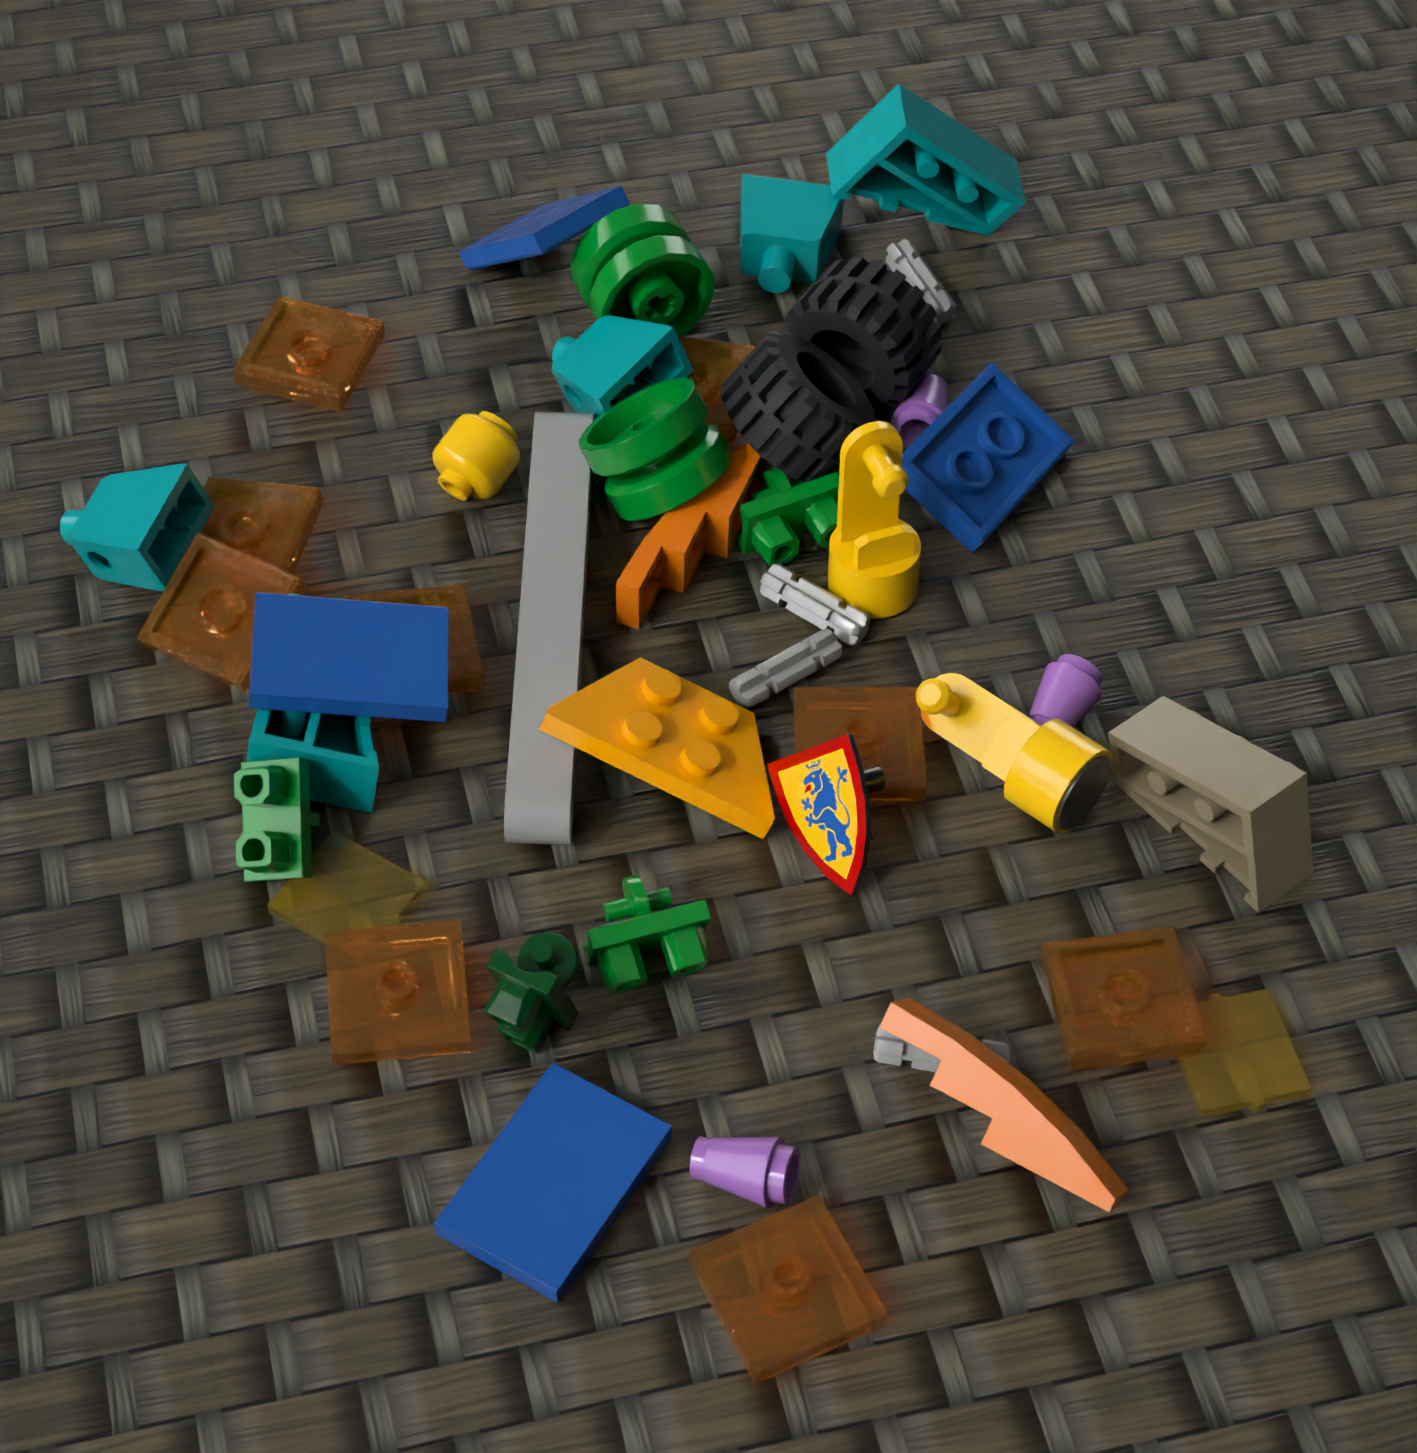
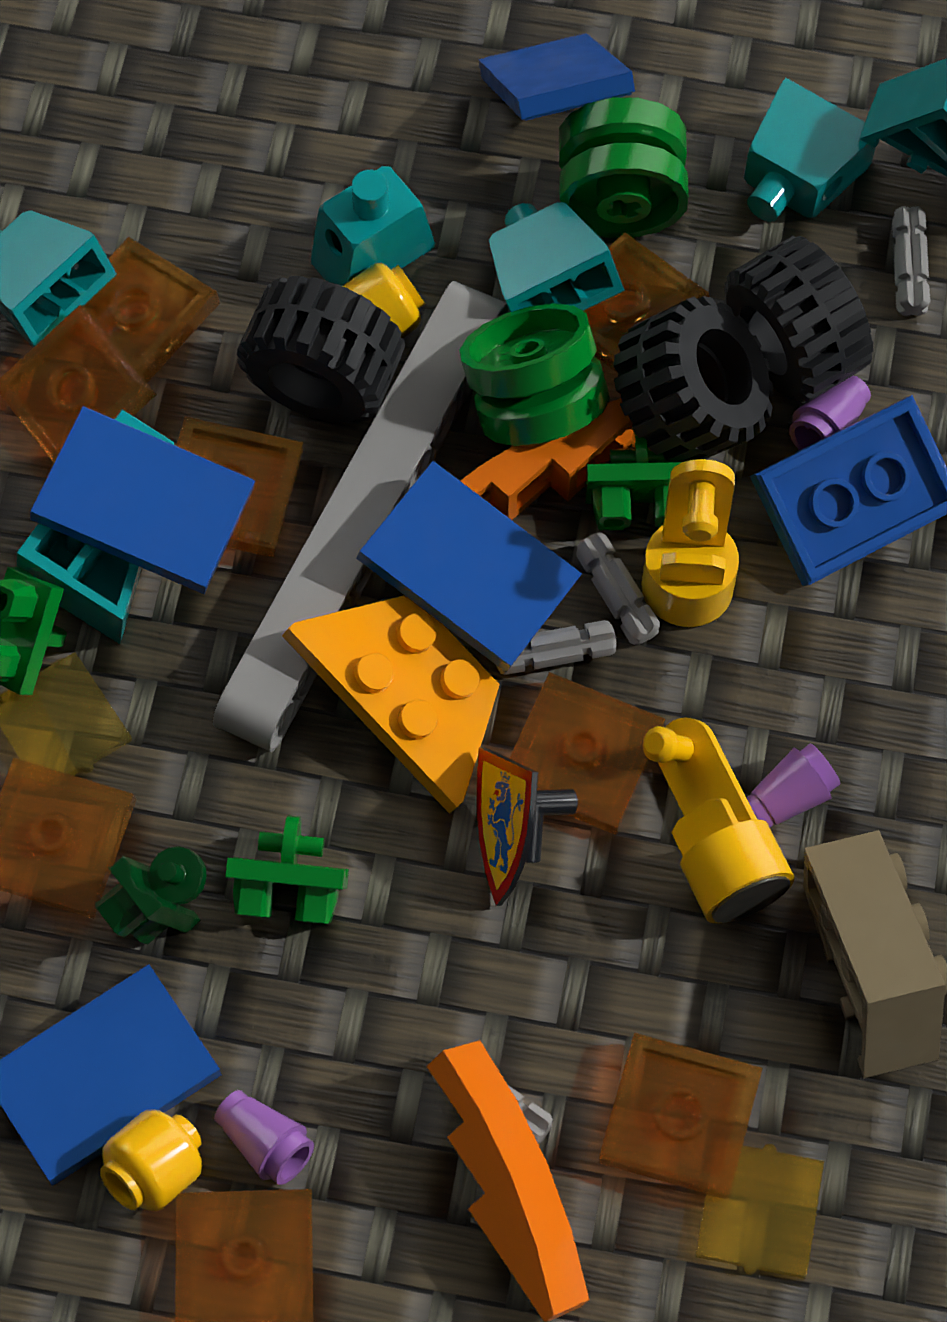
camera: 25 degrees right, 15 degrees up
clear orange plate [232,296,385,412] -> none
none -> yellow head [100,1110,202,1211]
none -> black tyre [236,276,405,424]
none -> teal torso [311,166,435,286]
none -> blue tile [356,461,582,672]

